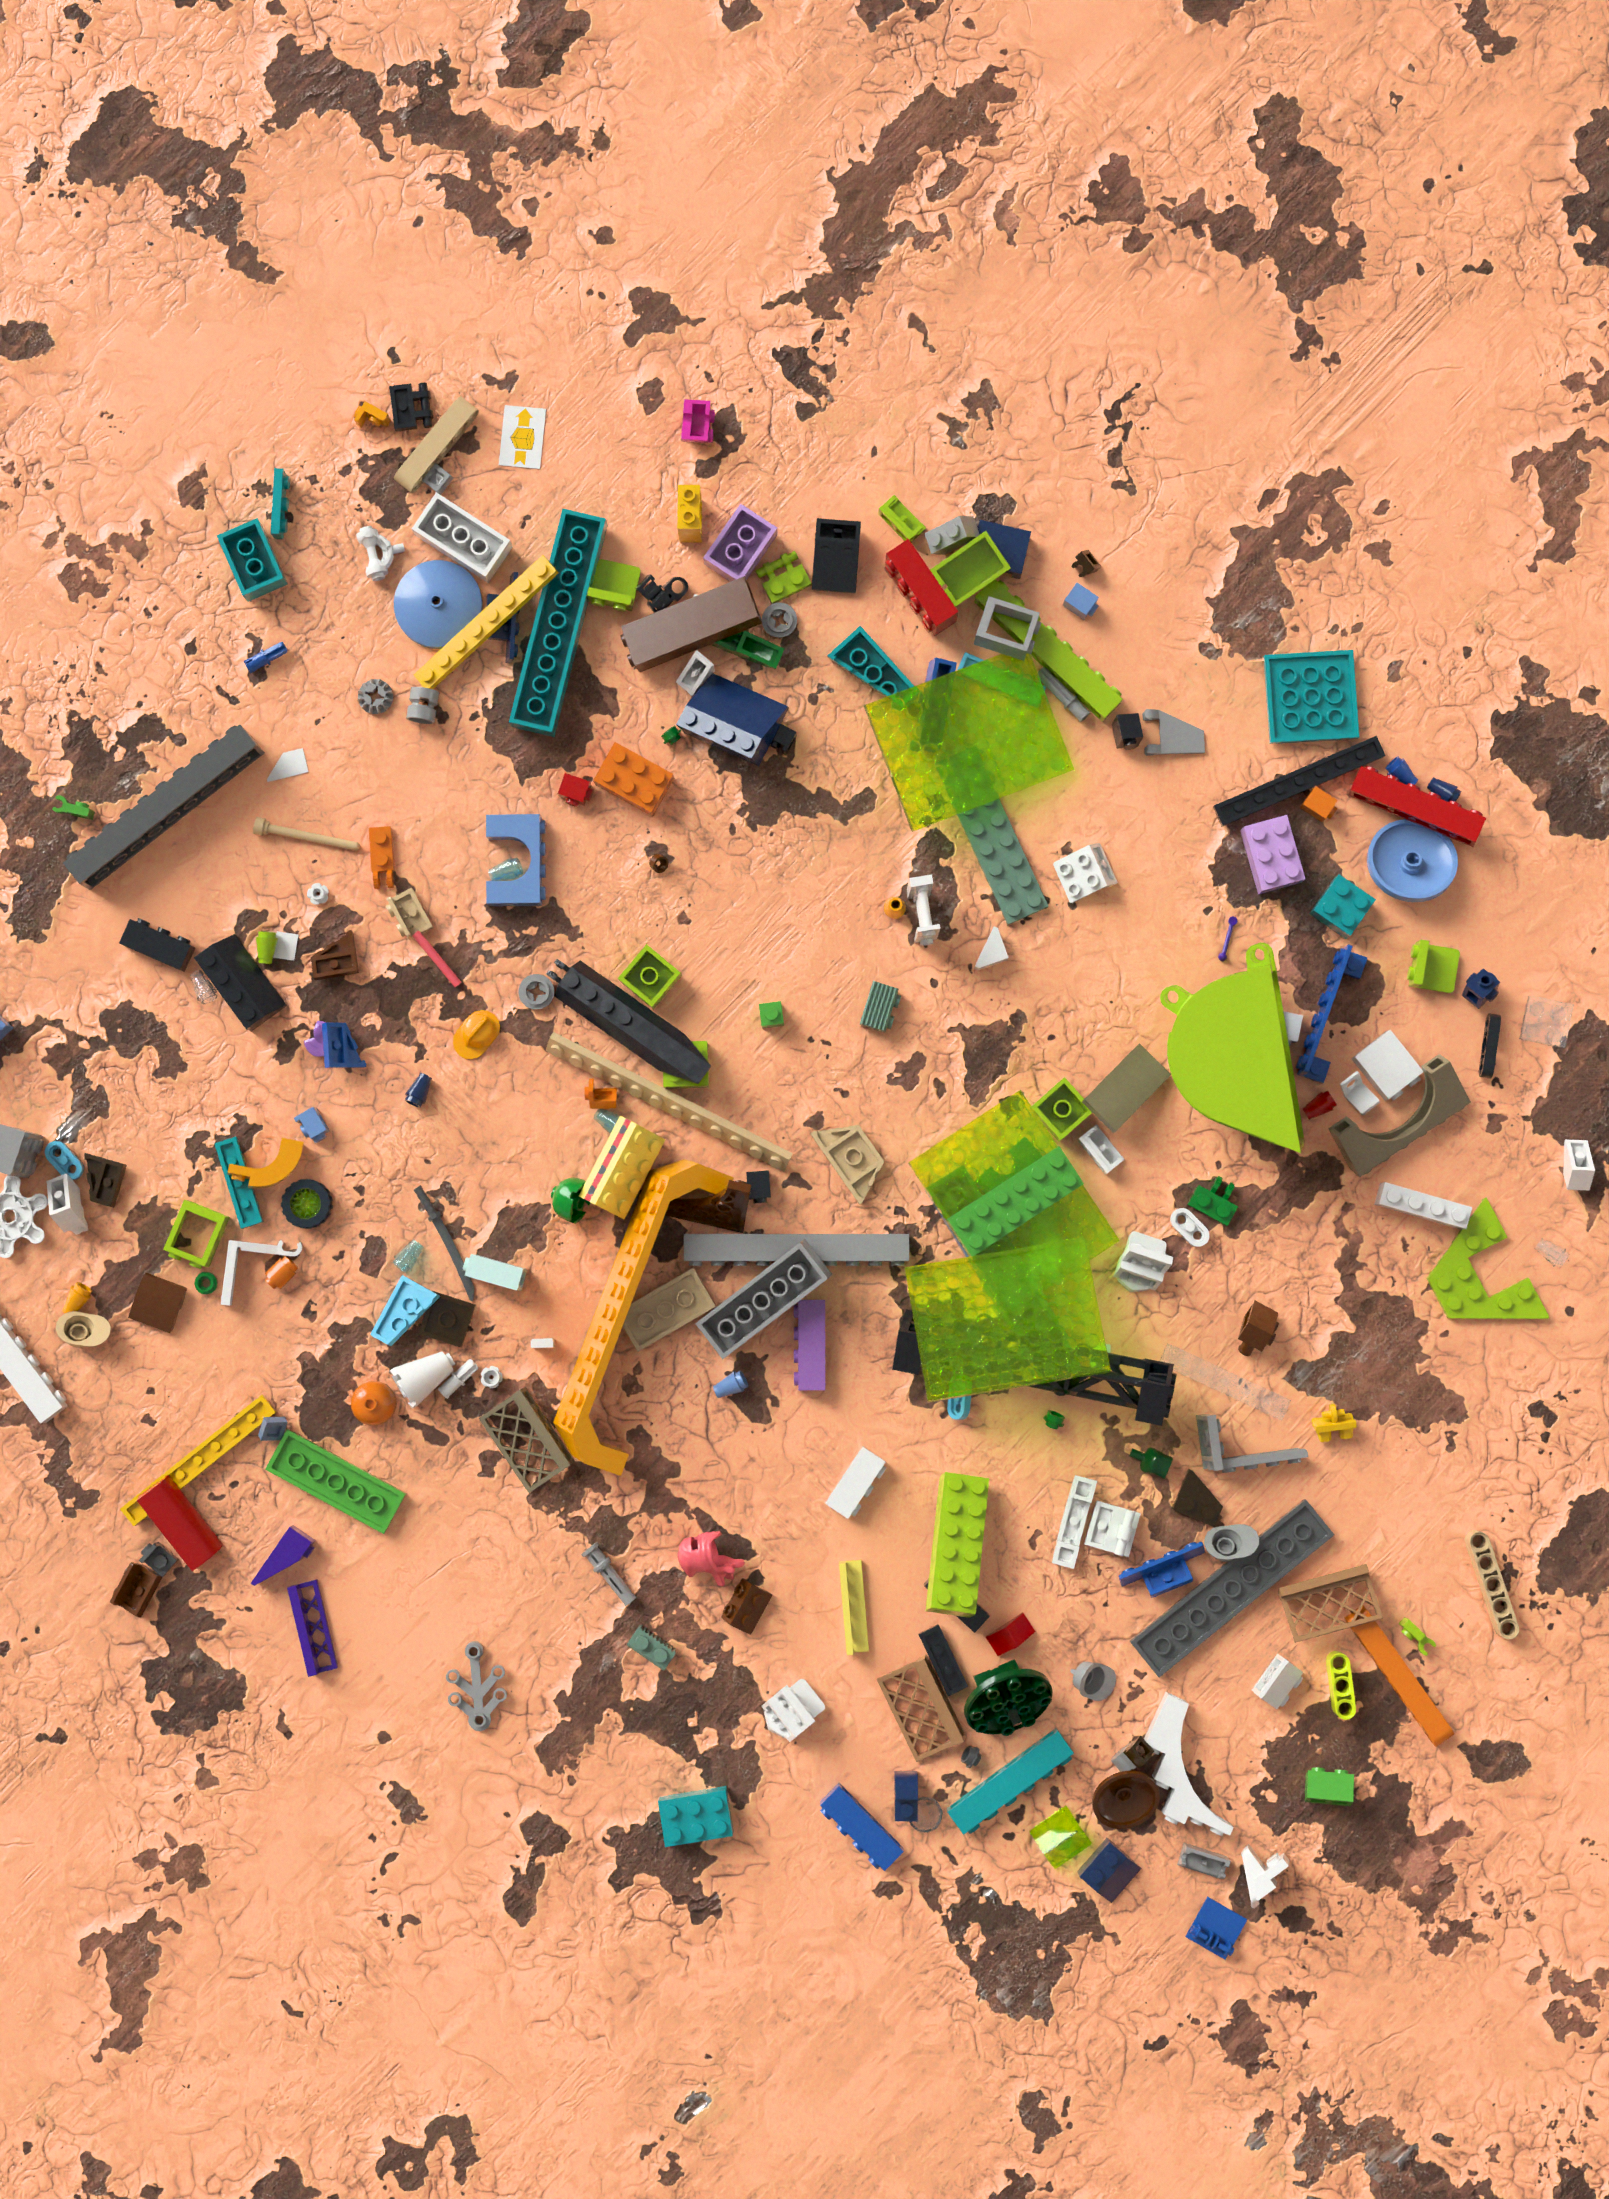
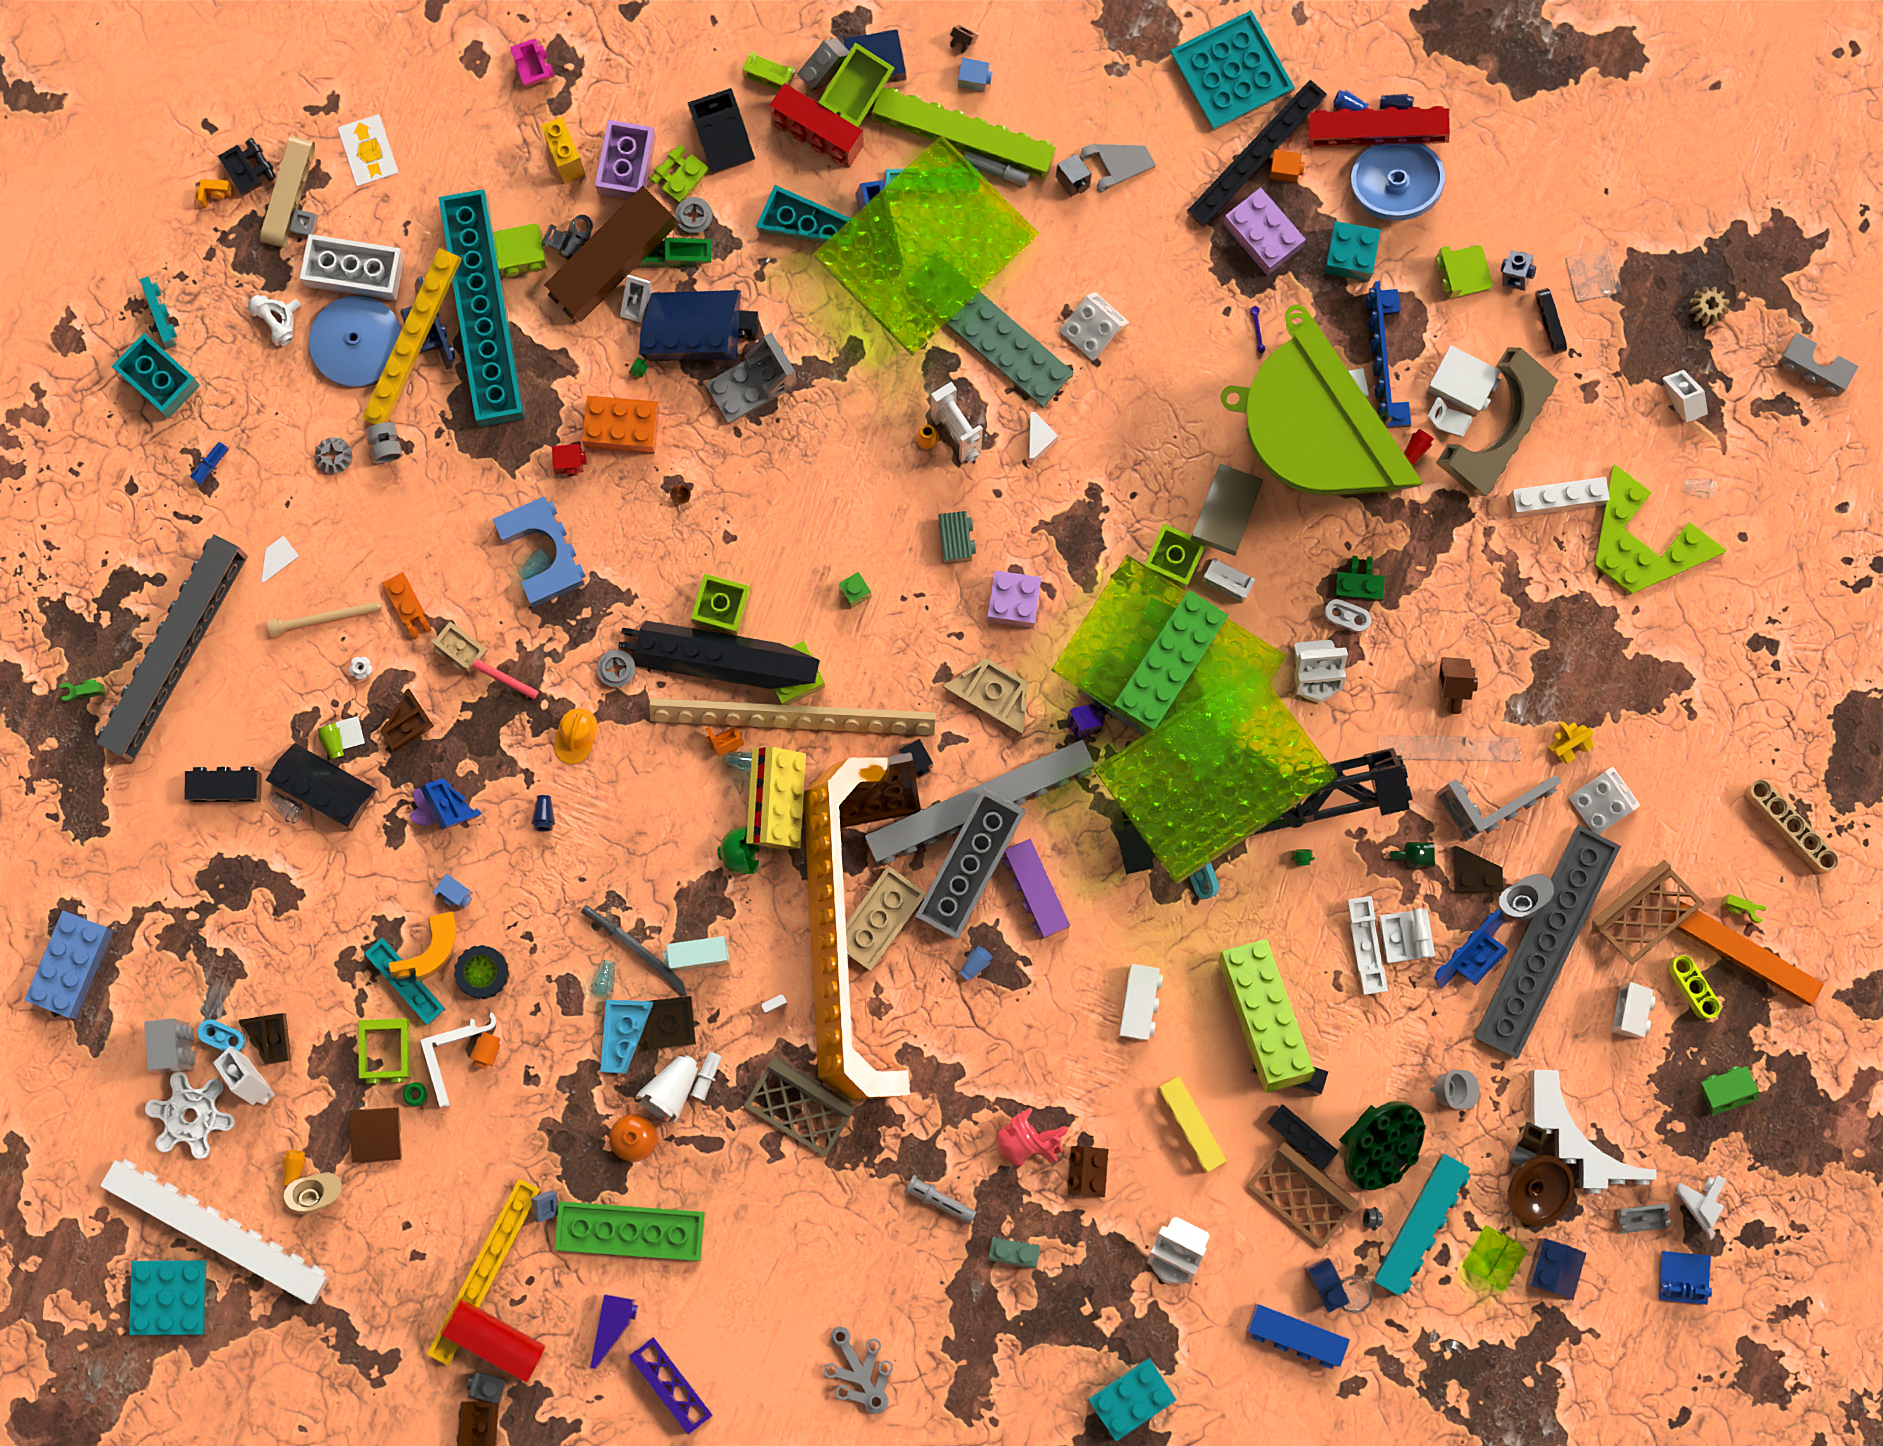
camera: 30 degrees left, 5 degrees down
white plate [481,1366,503,1388] -> none
light grey window [973,596,1041,661] -> none
red slope [986,1612,1036,1656] -> none
none -> light grey bracket [705,332,797,425]
none -> lavender brick [987,570,1042,628]
none -> dark purple slope [1067,704,1105,741]
none -> white bracket [1569,767,1640,834]

